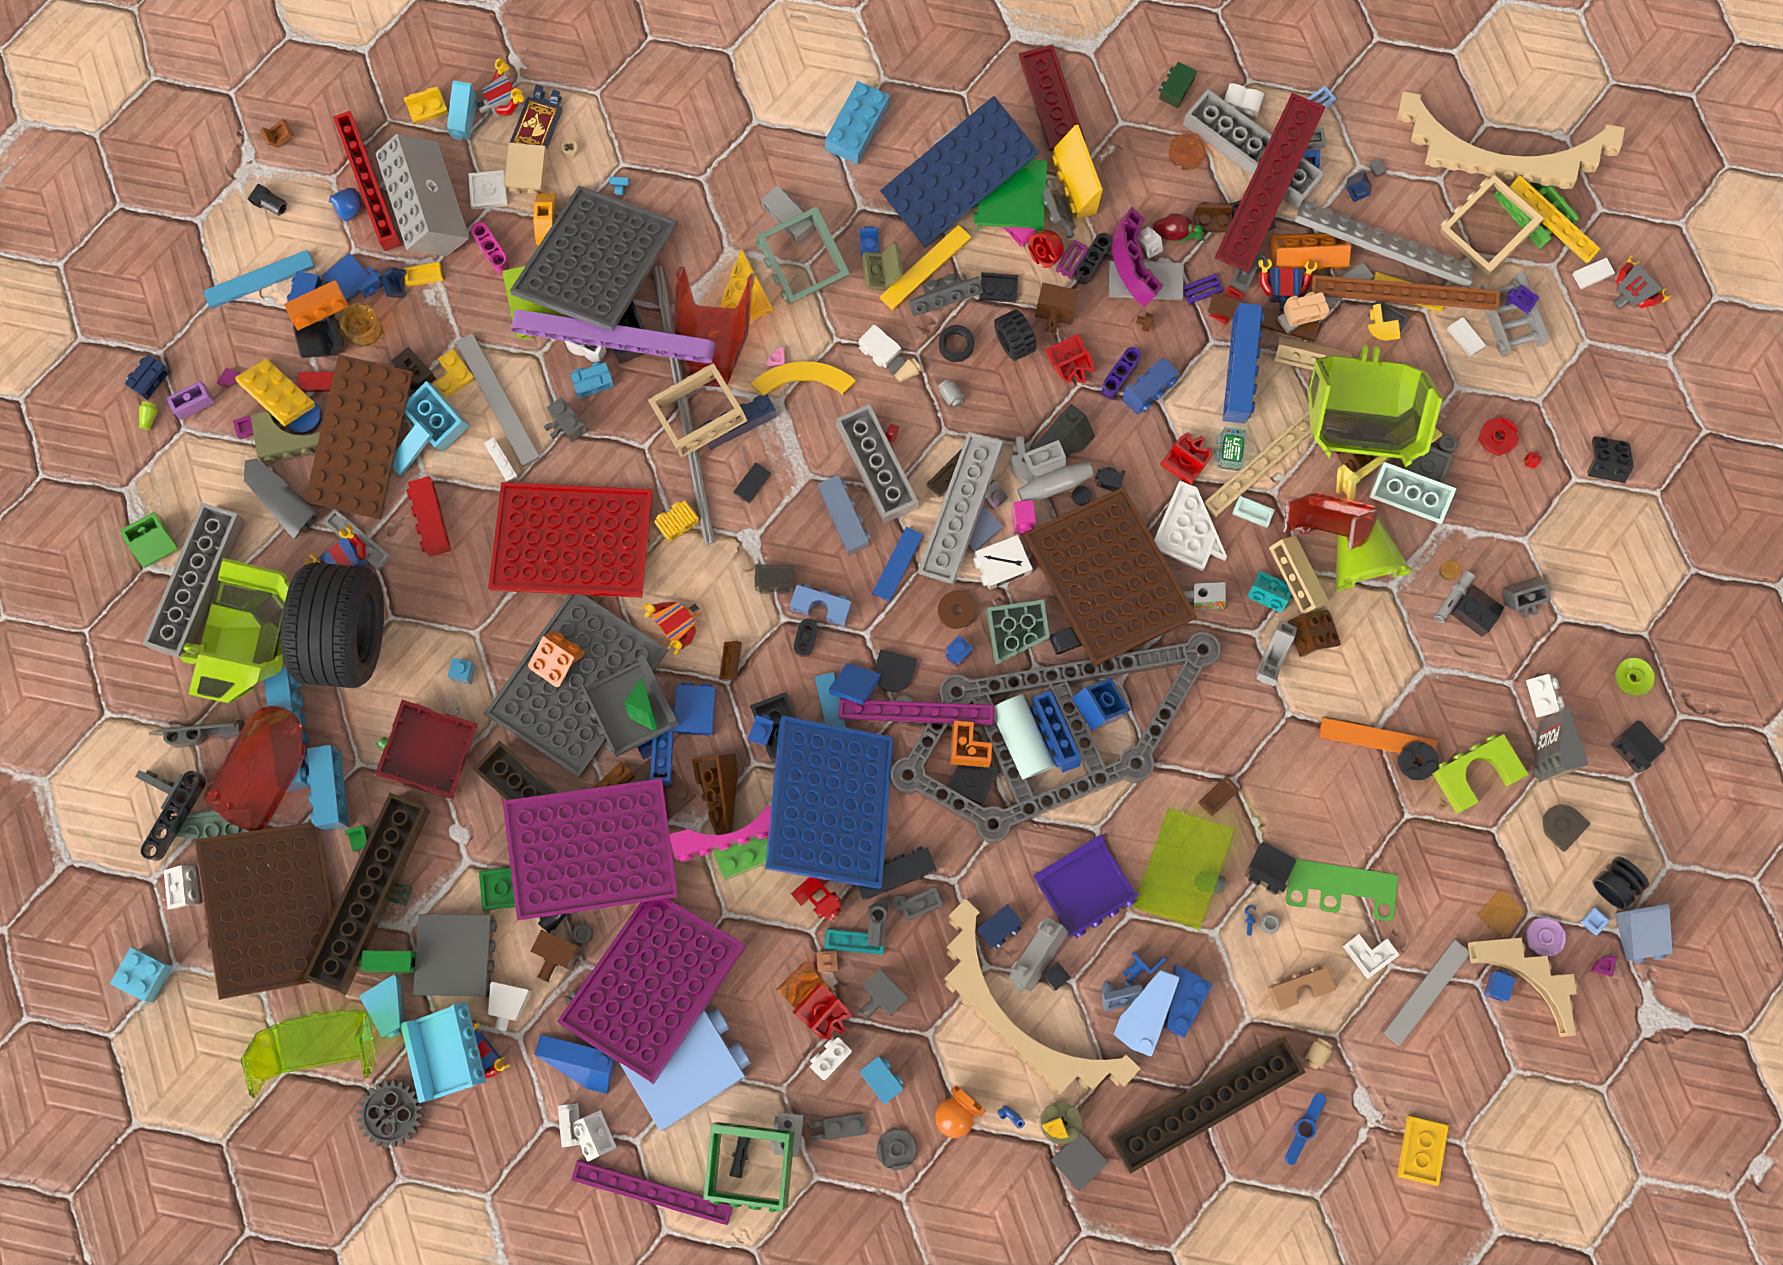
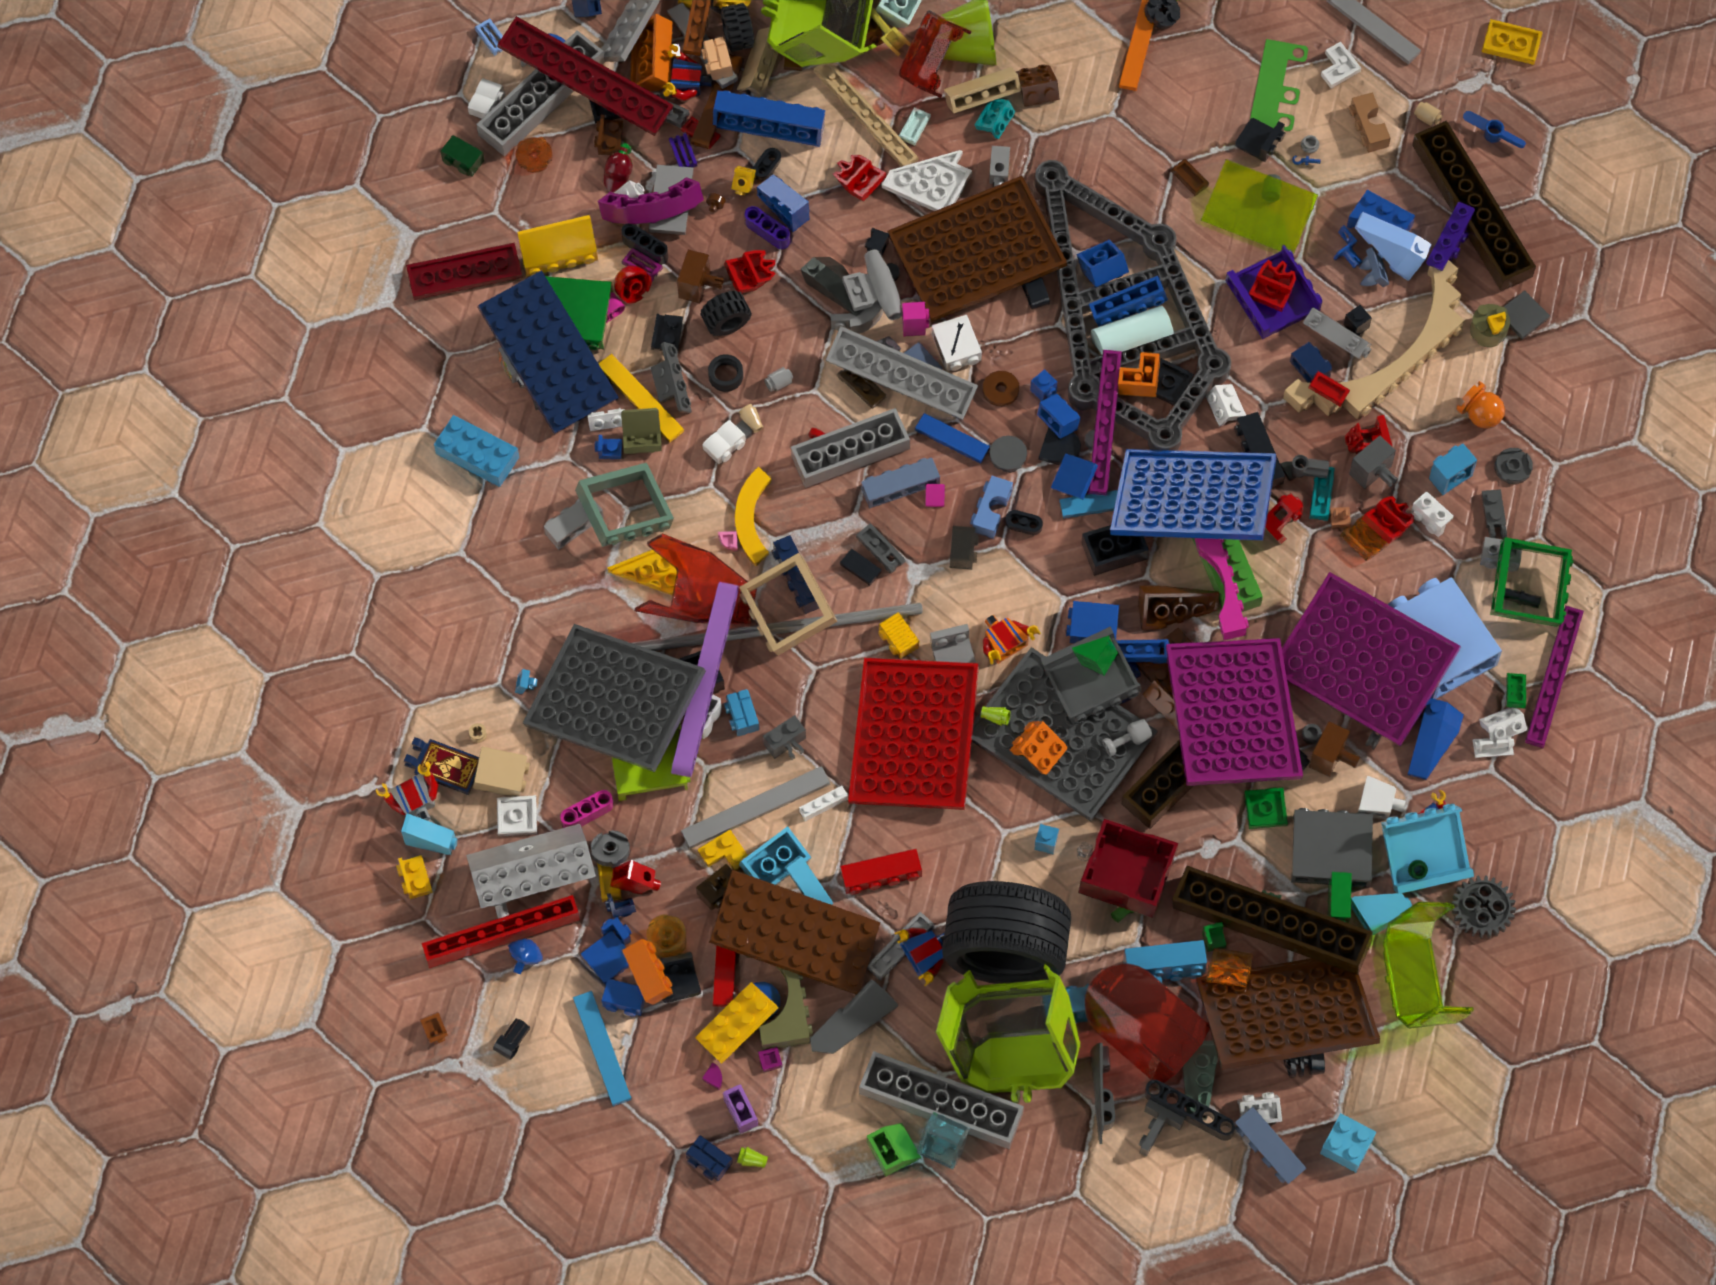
camera: 85 degrees left, 10 degrees down
light orange slope [533,193,557,246] -> none
reddish brown plate [719,641,742,681] -> none
blue bracket [748,714,775,746] -> none
dark grey hinge [891,887,943,922] -> none
sand green wedge [986,600,1050,665] -> none
blue arm [997,1106,1025,1129] -> none
dark grey plate [1042,180,1076,238] -> none
brick [1214,427,1246,471] -> none
light grey arch [1256,620,1297,686] -> none
none -> white hinge [587,408,625,431]
none -> dark grey plate [591,830,630,868]
none -> red torso [610,860,661,894]
none -> black tyre [721,3,754,52]
none -> yellow brick [731,166,756,195]
none -> black plate [753,148,781,181]
none -> dark grey plate [856,523,906,574]
none -> clear light blue brick [917,1112,970,1170]
none -> dark pink slope [925,484,945,507]
none -> light grey bracket [930,624,976,663]
none -> lime cone [981,706,1011,726]
none -> dark grey tile [989,435,1027,472]
none -> blue brick [1037,394,1080,439]
none -> light grey piece [1102,719,1152,757]
none -> white bracket [1206,384,1246,426]
none -> clear orange slope [1206,948,1254,987]
none -> sand blue brick [1235,1107,1306,1184]
none -> red plate [1249,260,1296,312]
none -> red tile [1308,371,1350,407]
none -> red tile [1345,415,1393,454]
none -> dark green plate [1408,860,1428,880]
none -> dark purple bracket [1426,202,1475,271]
none -> green plate [1506,673,1526,709]

